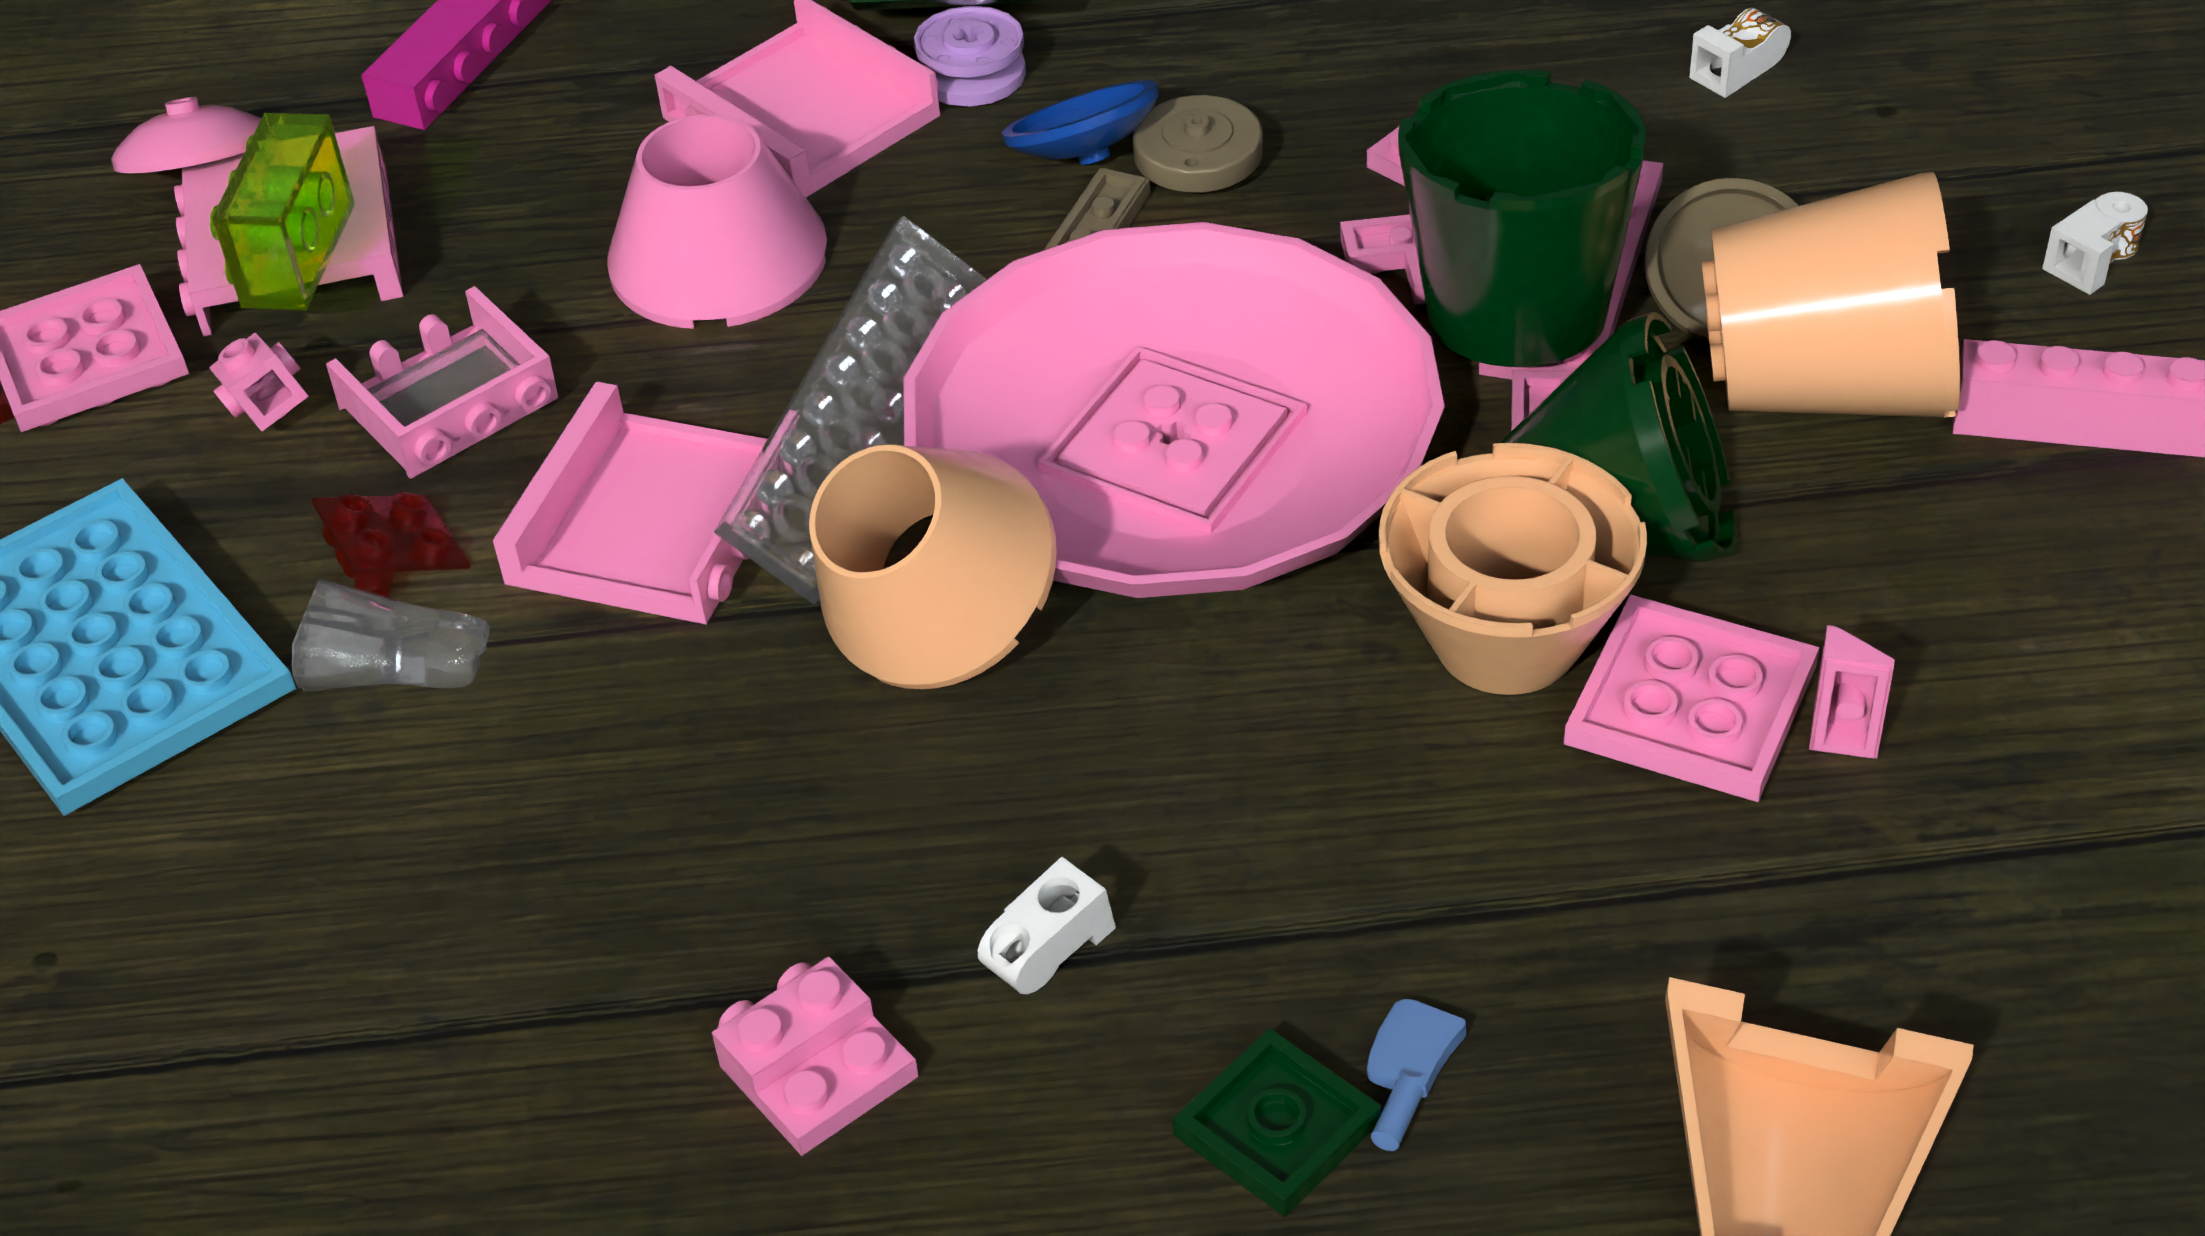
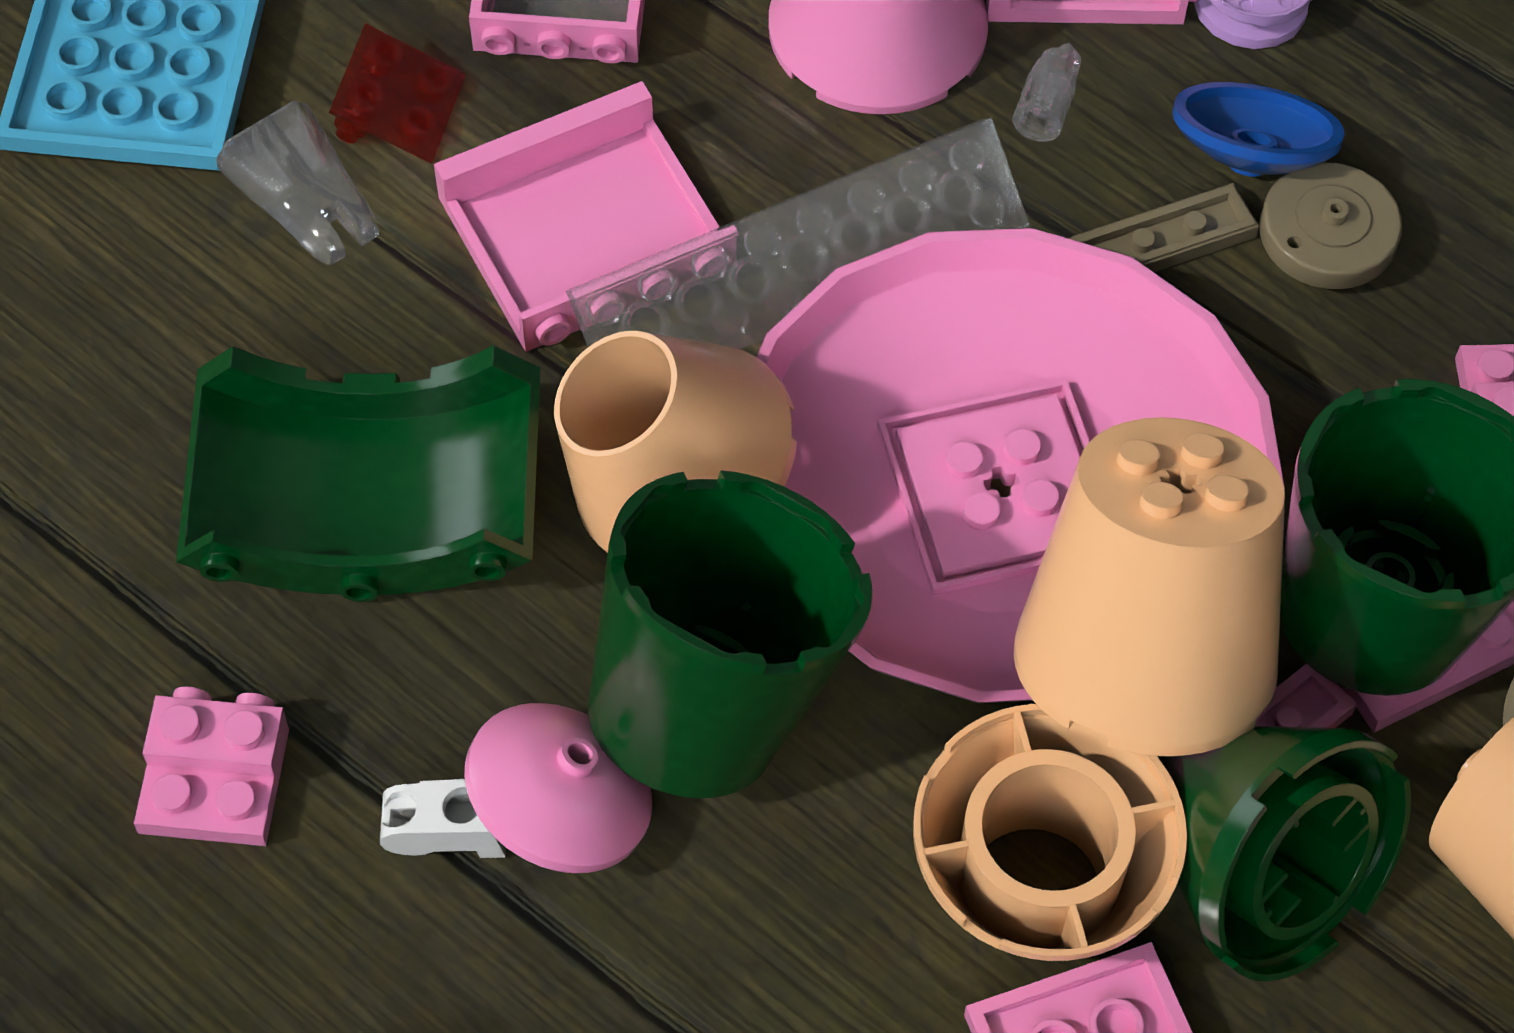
camera: 40 degrees right, 15 degrees up
none -> dark green panel [176,345,541,602]
none -> bright pink dish [465,703,652,873]
none -> dark green cone [588,470,872,798]
none -> clear hinge [1012,43,1081,142]
none -> light nougat cone [1014,417,1285,756]

